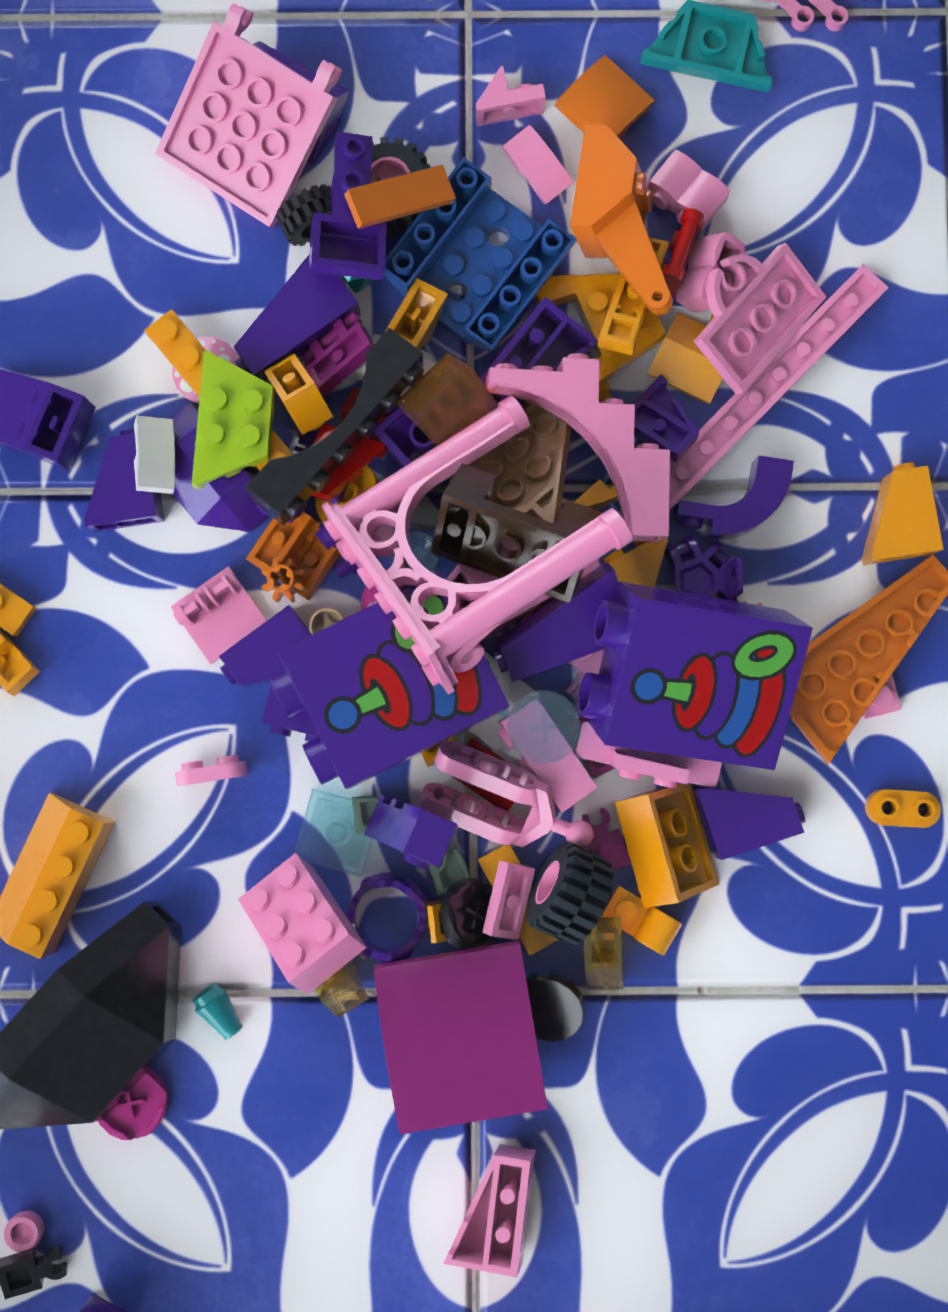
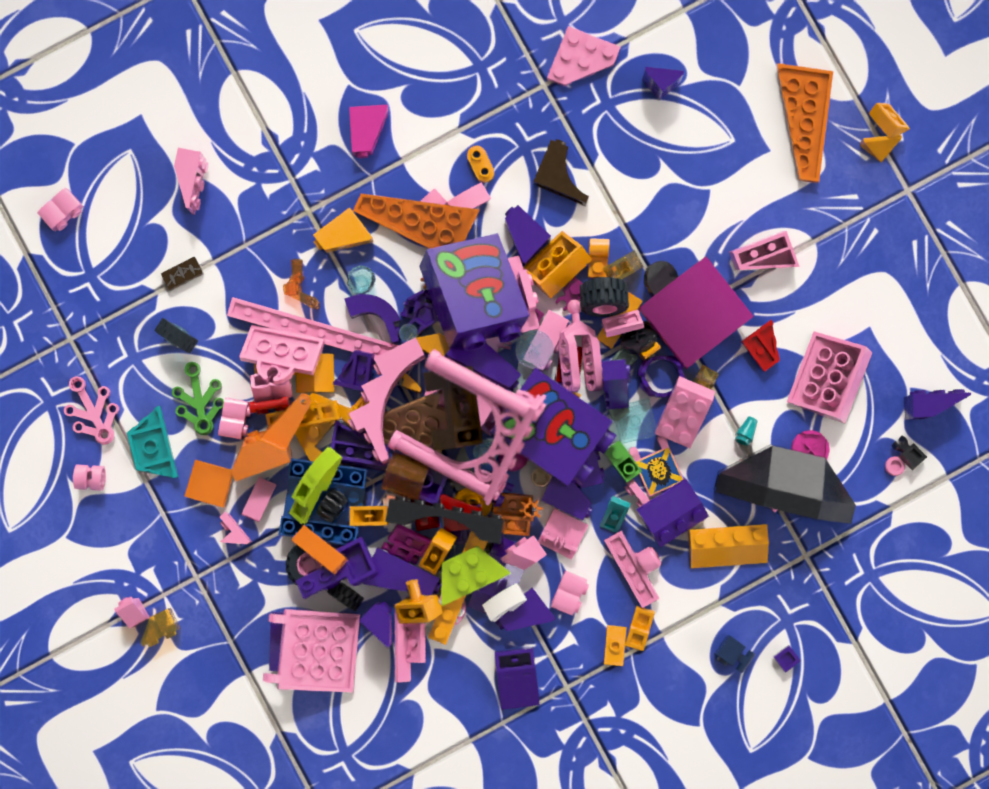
camera: 120 degrees left, 0 degrees up
none -> black wheel [154,318,198,354]
none -> bright green plant [172,362,224,436]
none -> clear orange pin [283,259,320,309]
none -> lime slope [289,447,343,524]
none -> black gear [317,489,348,523]
none -> clear light blue hair [347,266,376,294]
none -> dark purple slope [359,601,394,648]
none -> light orange brick [394,579,443,624]
none -> bright pink bracket [394,604,426,683]
none -> clear light blue plate [399,323,418,342]
none -> bright pink slope [447,183,491,208]
none -> bright pink slope [501,535,547,570]
none -> dark brown arch [533,139,589,206]
none -> bright pink brick [551,570,589,616]
none -> teal slope [600,496,631,533]
none -> bright green slope [604,440,642,483]
none -> bright pink plate [604,530,661,608]
none -> flag [628,435,683,497]
none -> dark purple slope [636,479,709,548]
none -> dark purple slope [642,67,684,100]
none -> red wing [741,320,780,372]
none -> bright pink slope [787,331,872,424]

